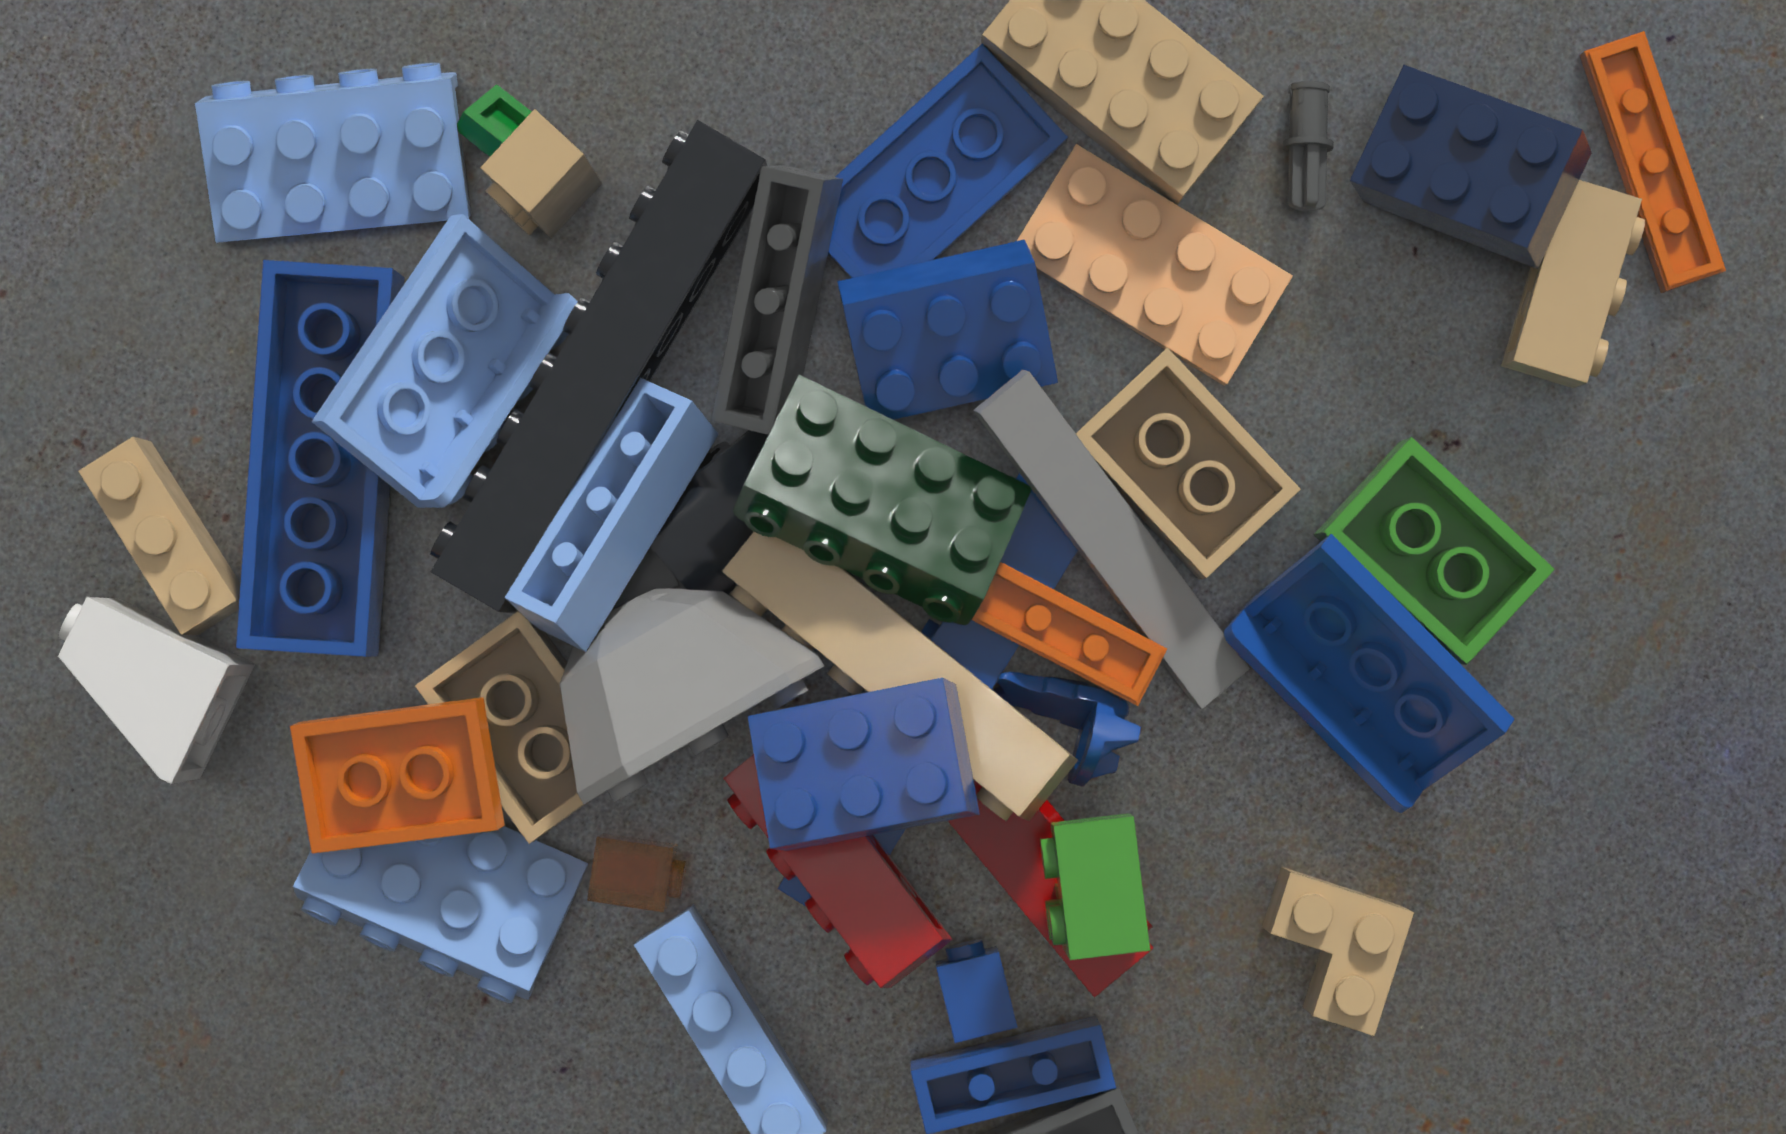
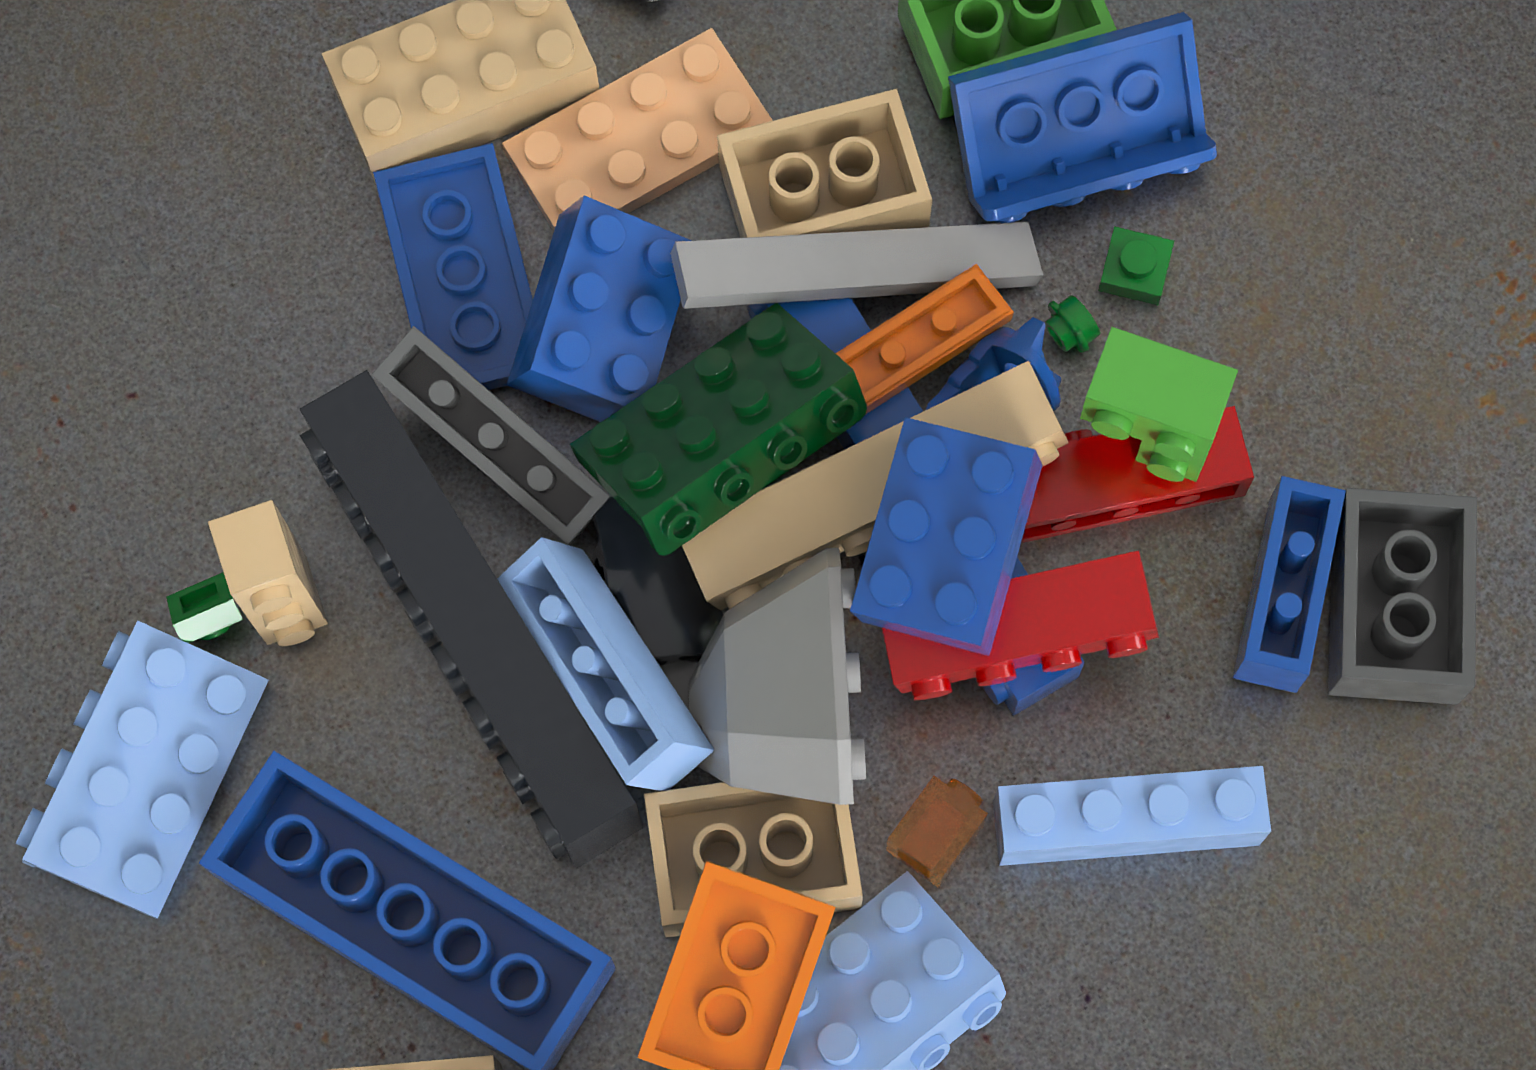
camera: 60 degrees left, 15 degrees down
light blue bracket [312,214,578,508] -> none
blue brick [935,939,1018,1043] -> none
tan brick [1262,867,1414,1036] -> none
none -> green plate [1045,295,1101,353]
none -> green plate [1098,226,1175,305]

